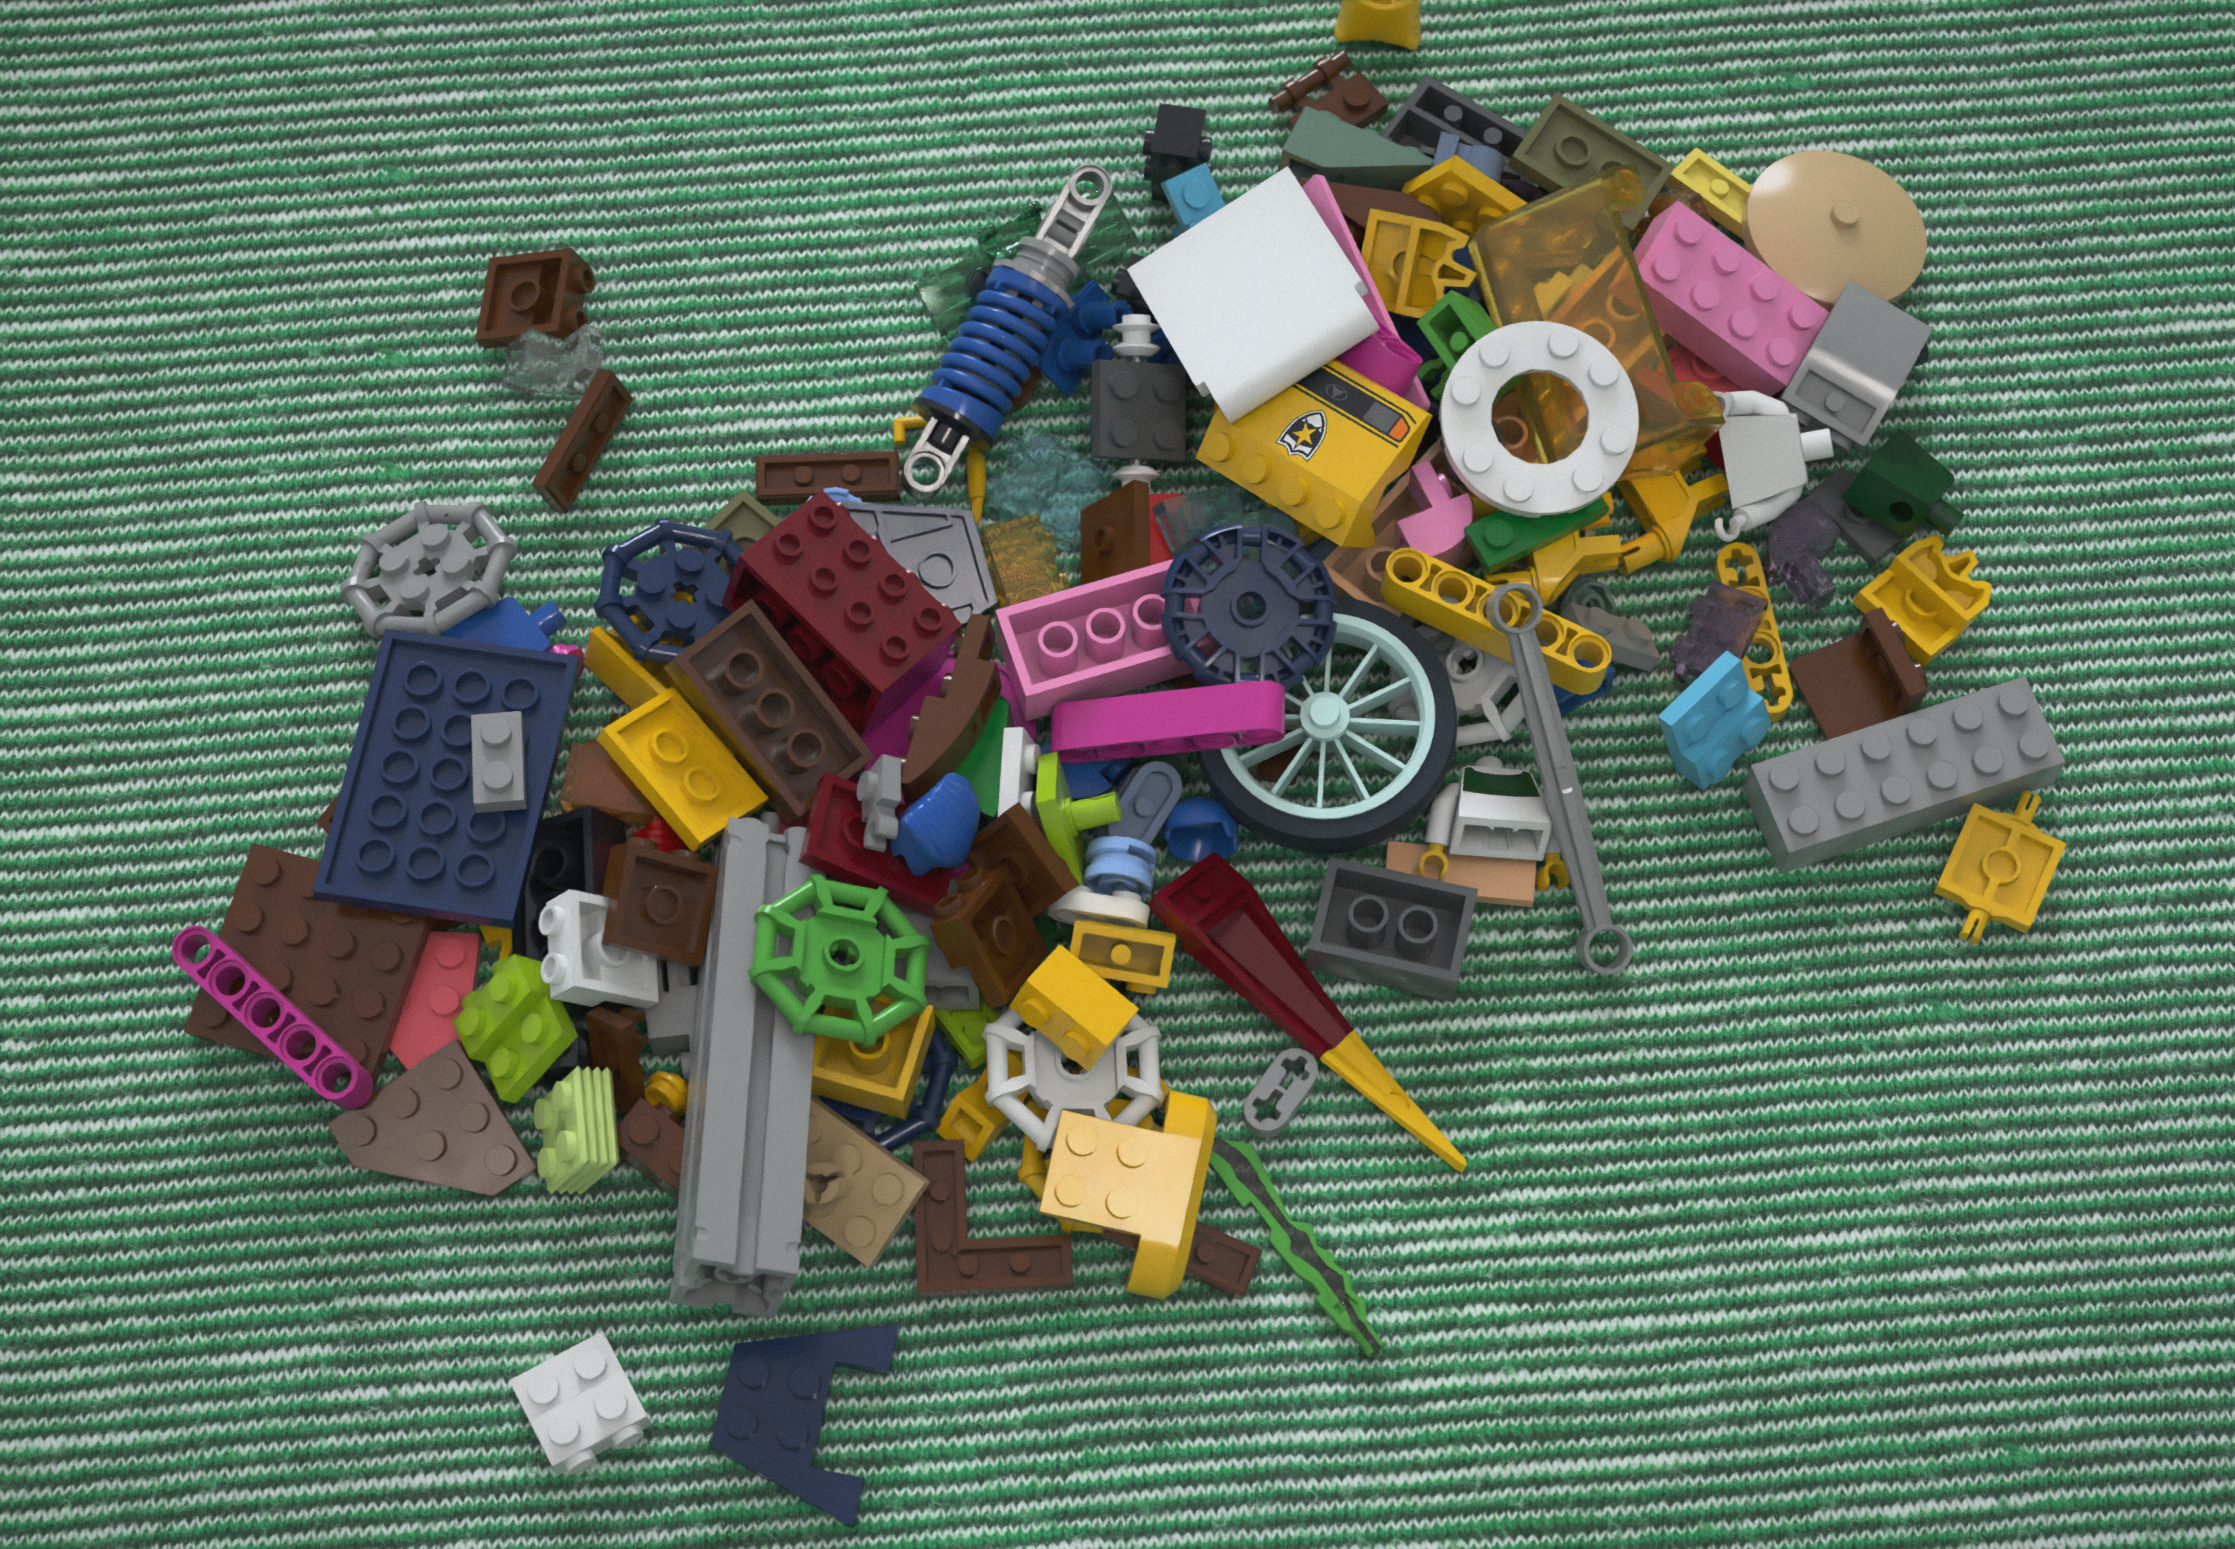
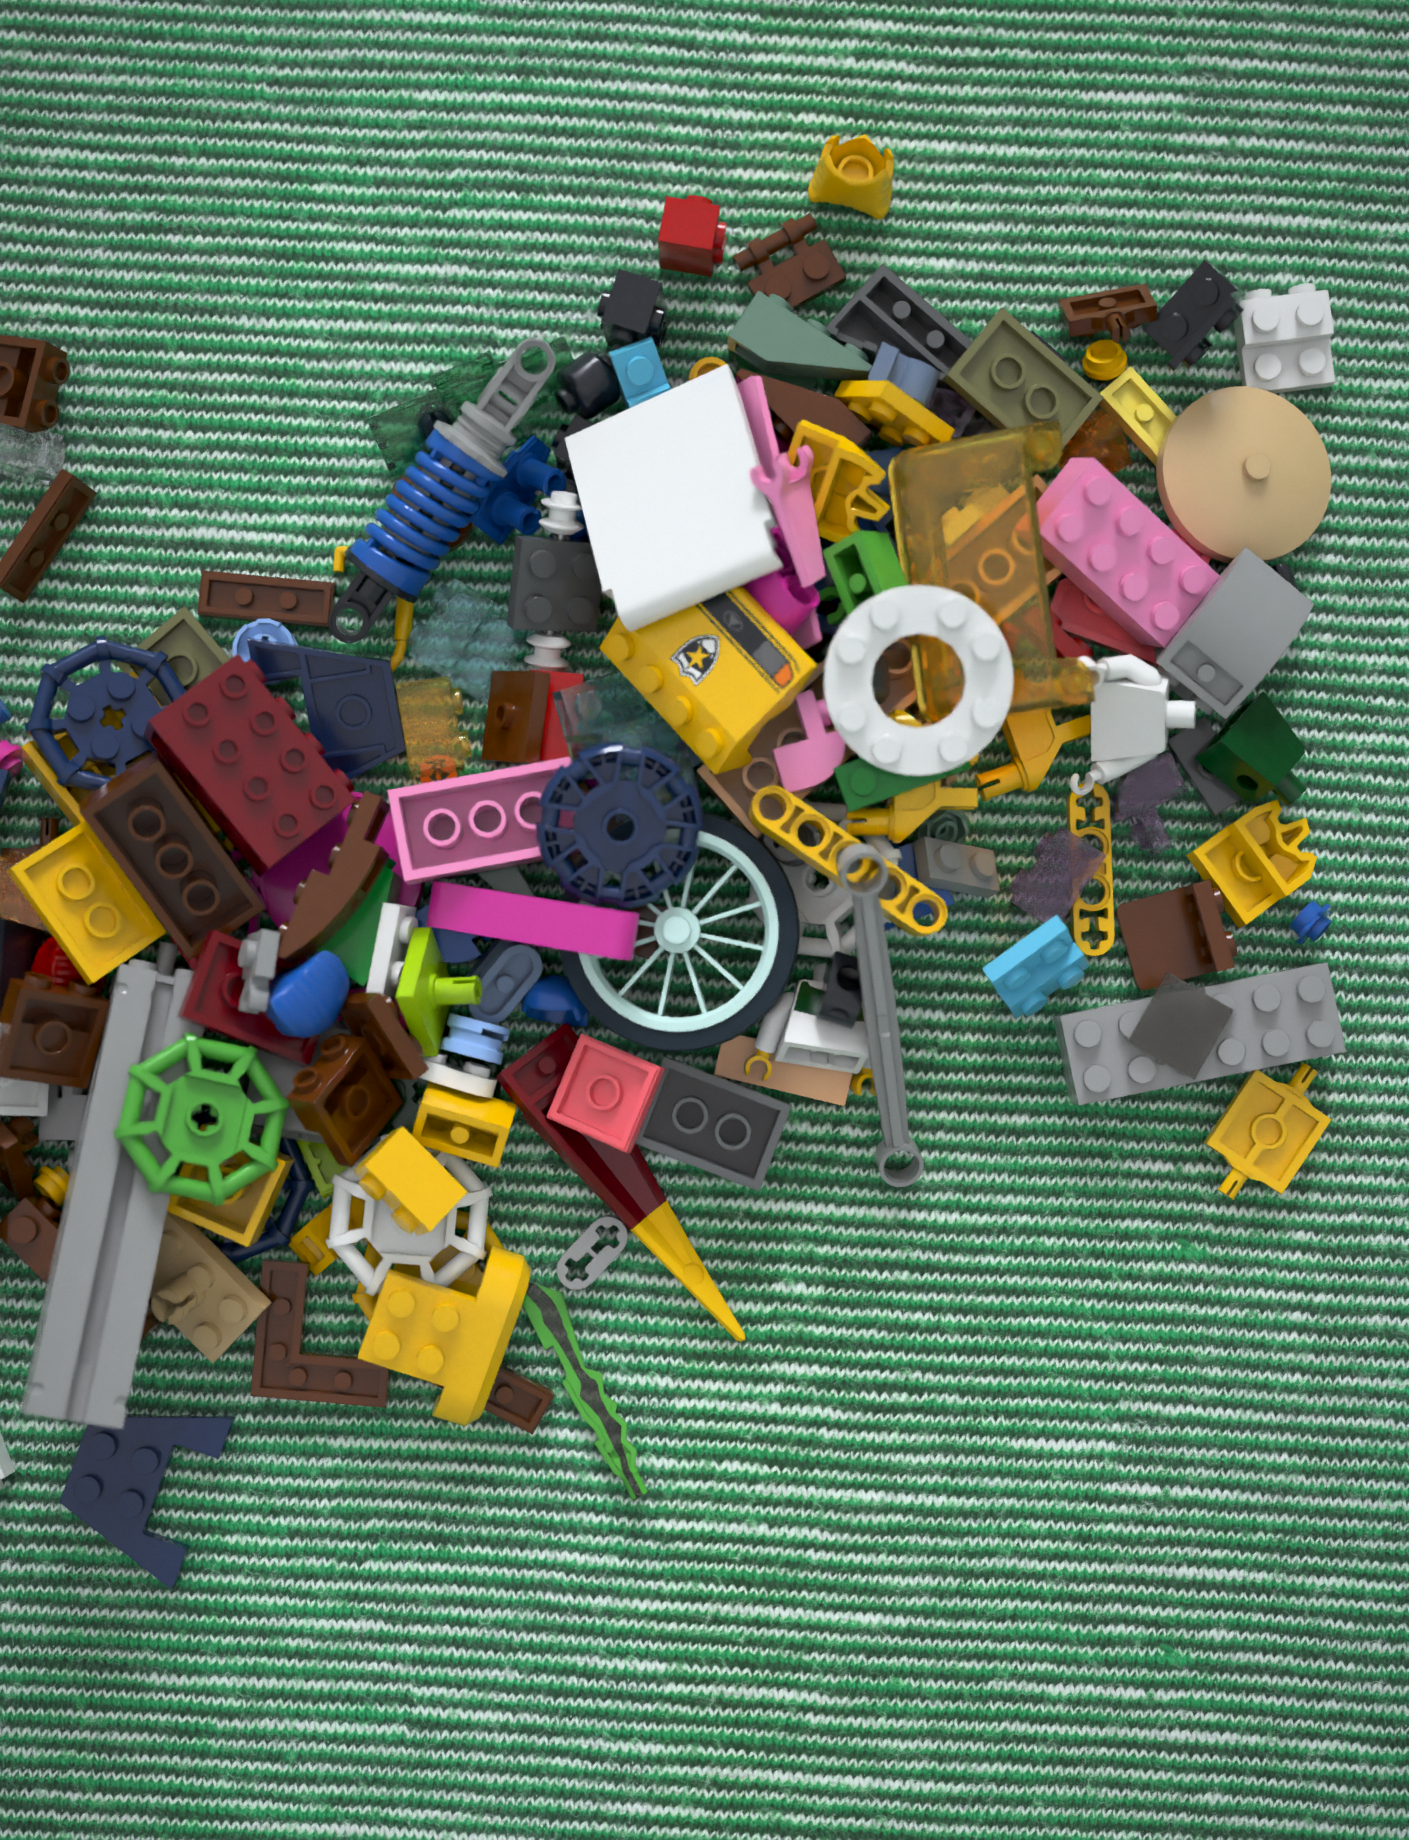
camera: 10 degrees right, 20 degrees up
none -> coral plate [546,1033,666,1153]
none -> black head [554,351,621,420]
none -> red brick [658,195,727,277]
none -> bright pink flag [750,445,826,588]
none -> black leg [816,951,862,1029]
none -> reddish brown plate [1058,283,1157,343]
none -> yellow plate [1082,339,1127,381]
none -> clear smoke piece [1127,972,1234,1080]
none -> black bracket [1143,259,1246,371]
none -> white plate [1234,283,1335,394]
none -> blue plate [1290,901,1332,945]

